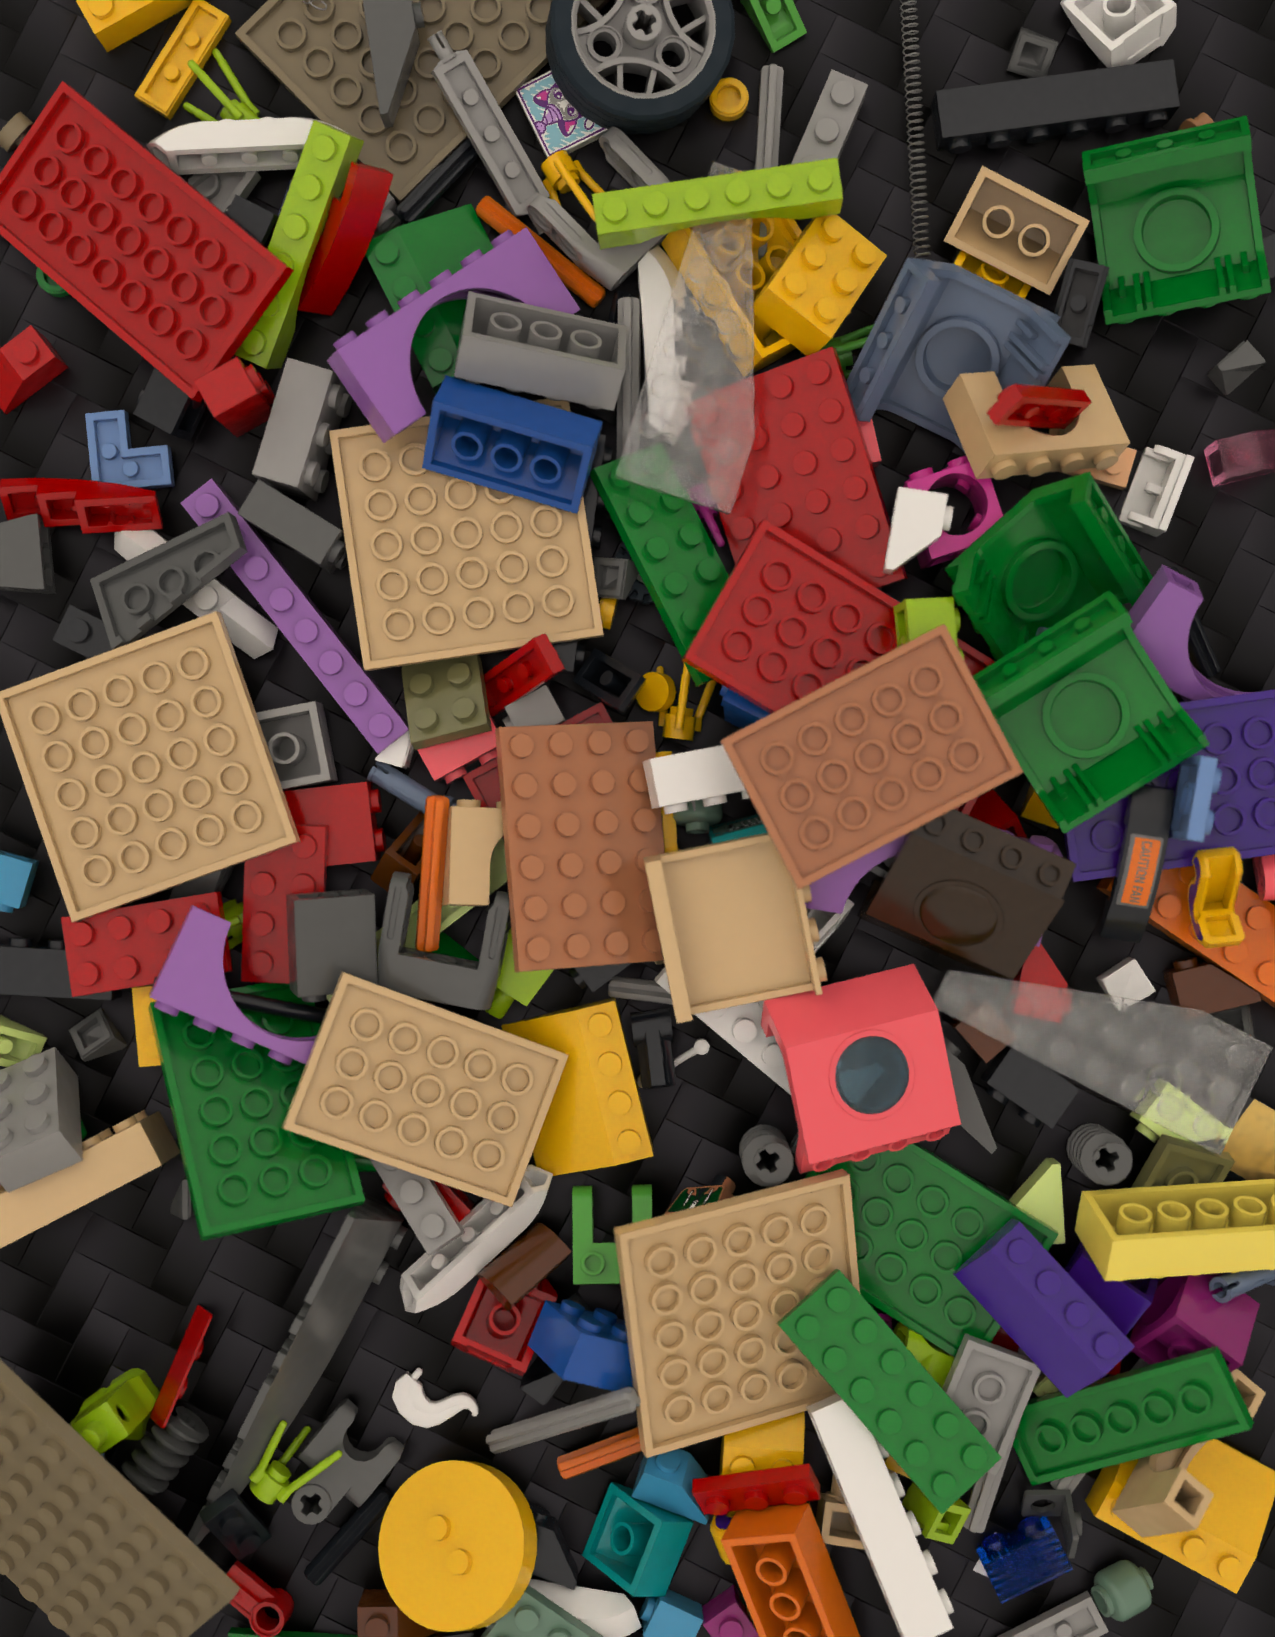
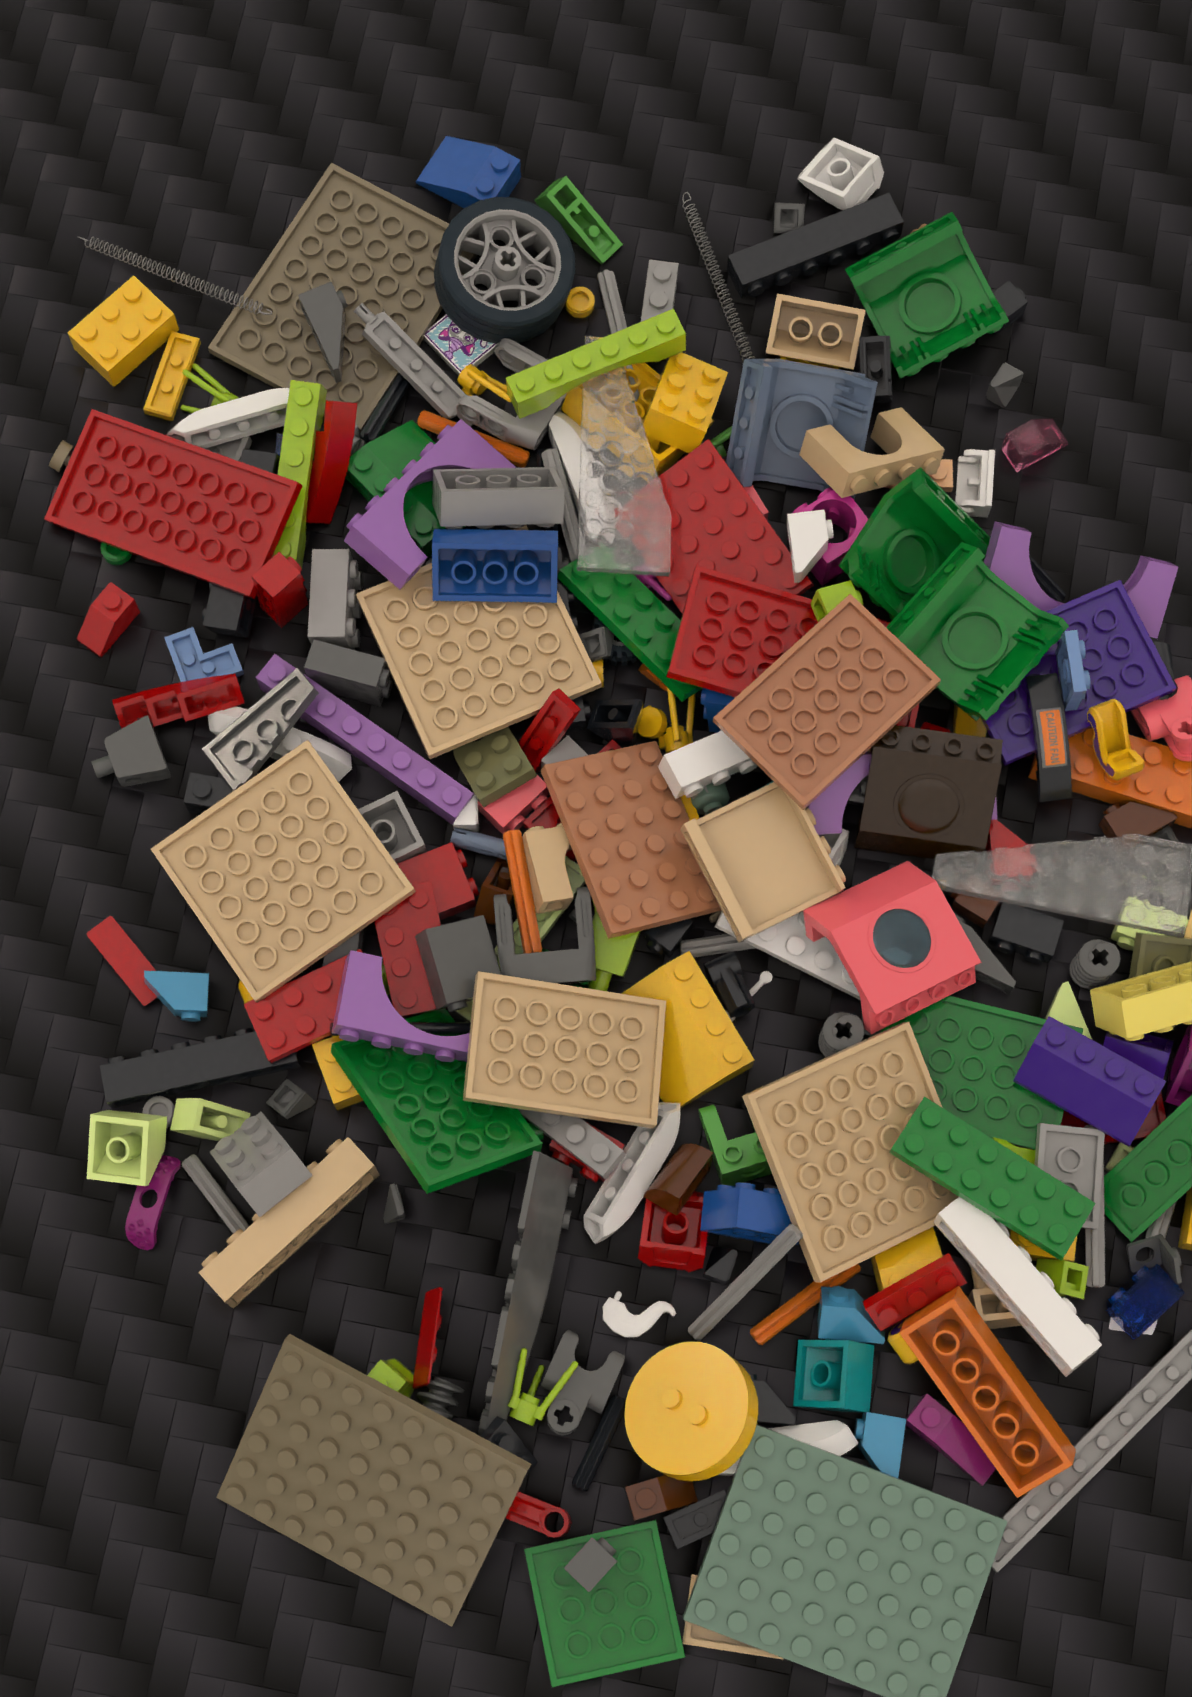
camera: 15 degrees left, 15 degrees down
red plate [986,384,1092,429] -> none
white slope [1096,957,1156,1011] -> none

